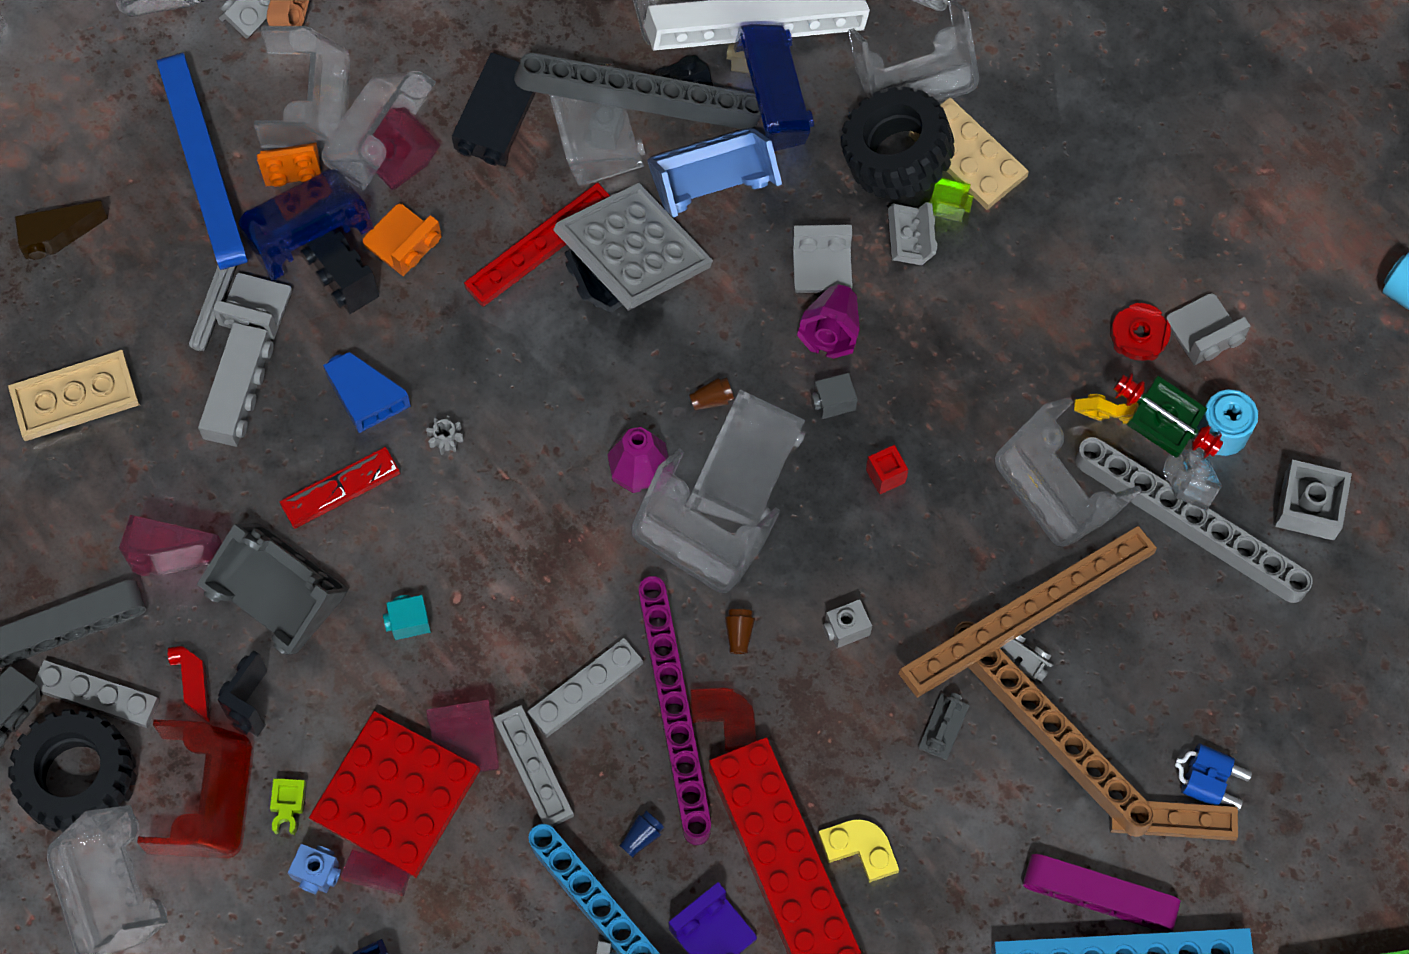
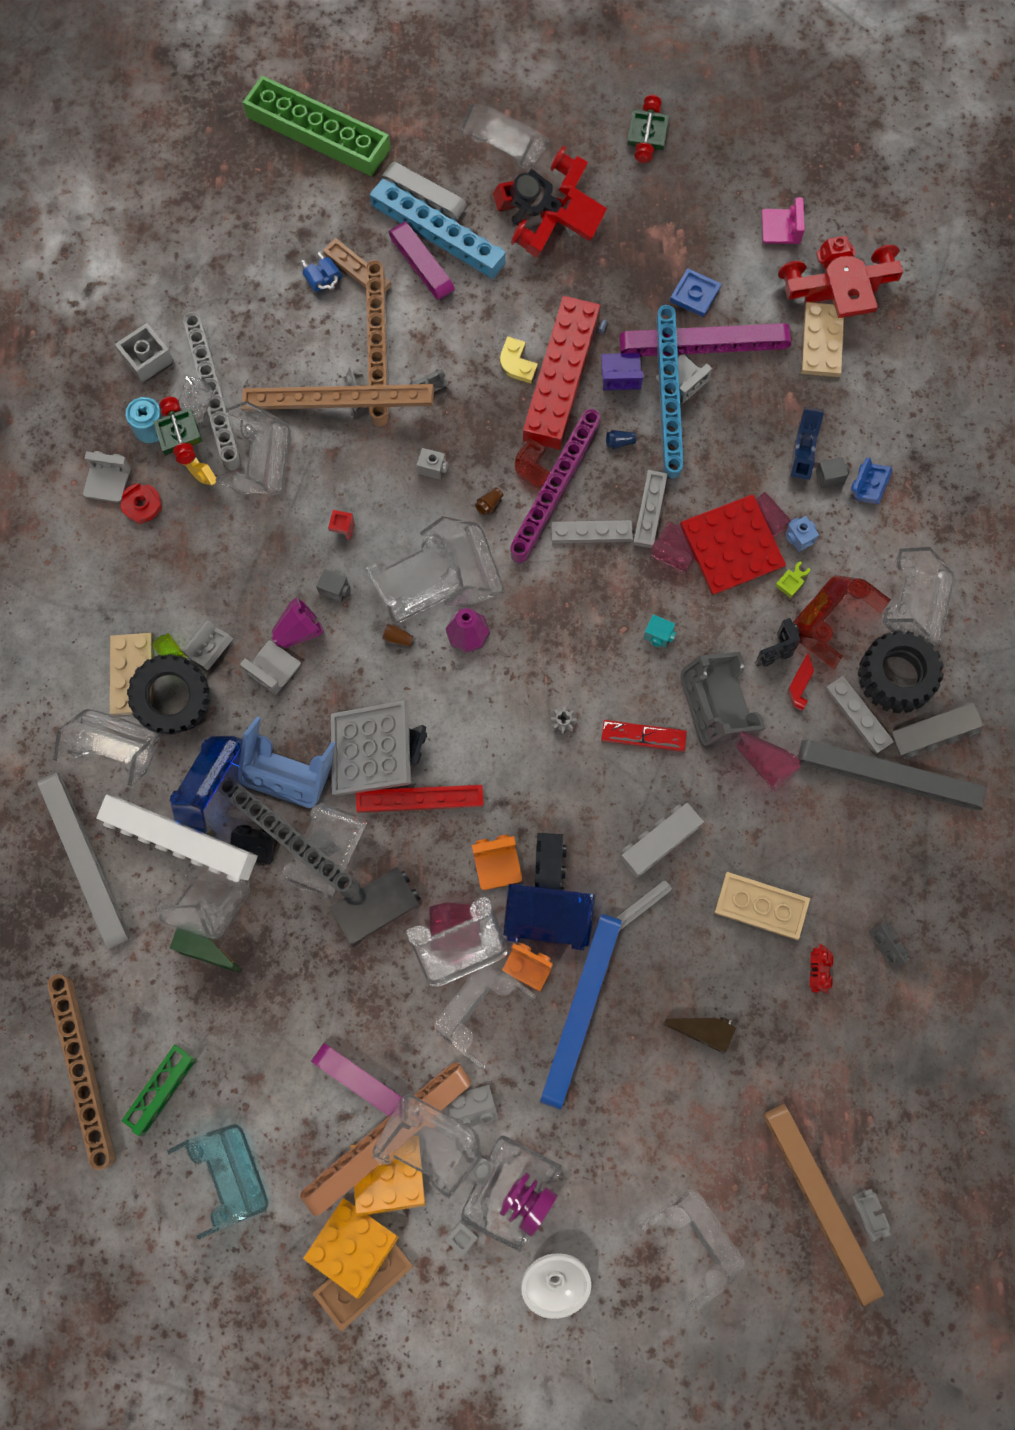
camera: 140 degrees left, 5 degrees up
light grey bracket [213,273,292,340] -> none
blue slope [323,352,411,433] -> none

